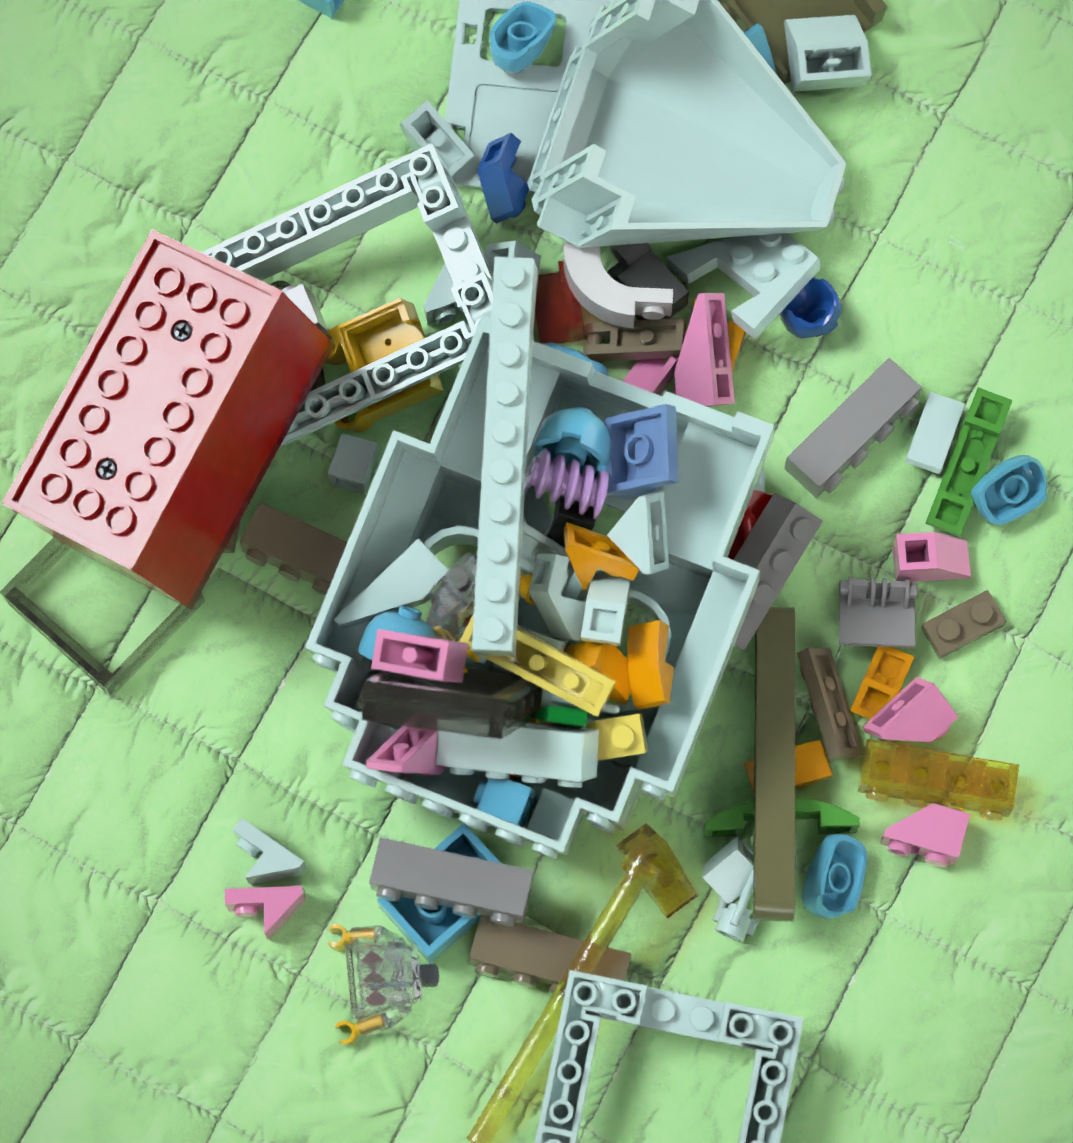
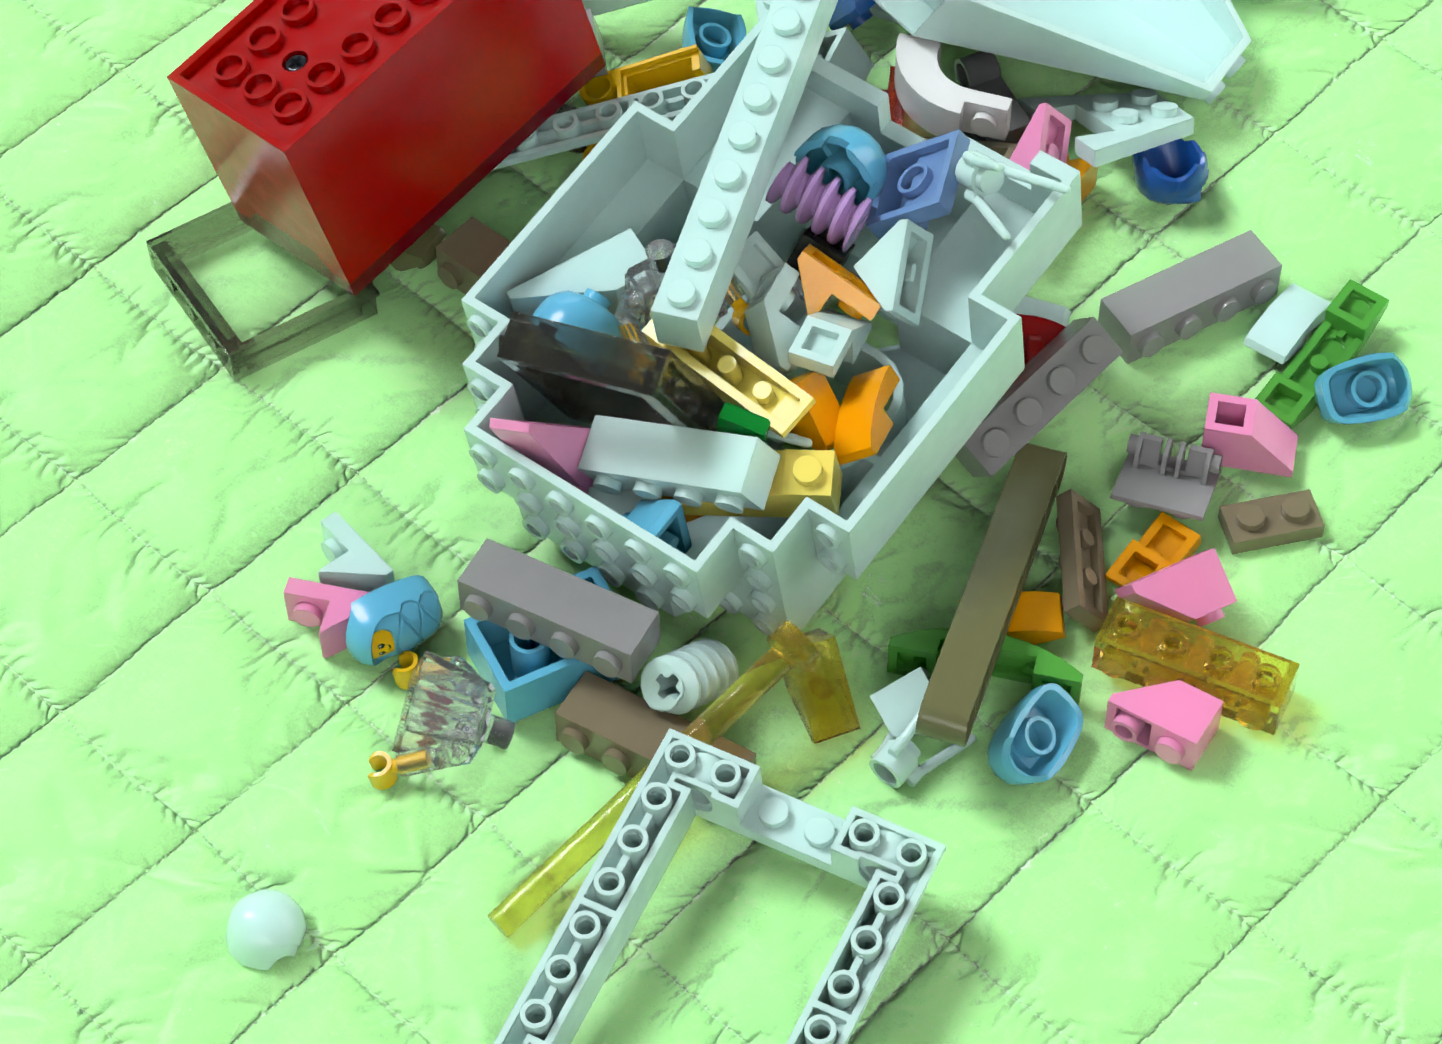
camera: 15 degrees right, 20 degrees down
bright pink slope [371,629,468,682] -> none
none -> medium azure piece [346,575,443,666]
none -> light aqua piece [640,639,738,715]
none -> medium azure piece [682,6,746,73]
none -> light aqua plant [955,151,1071,241]

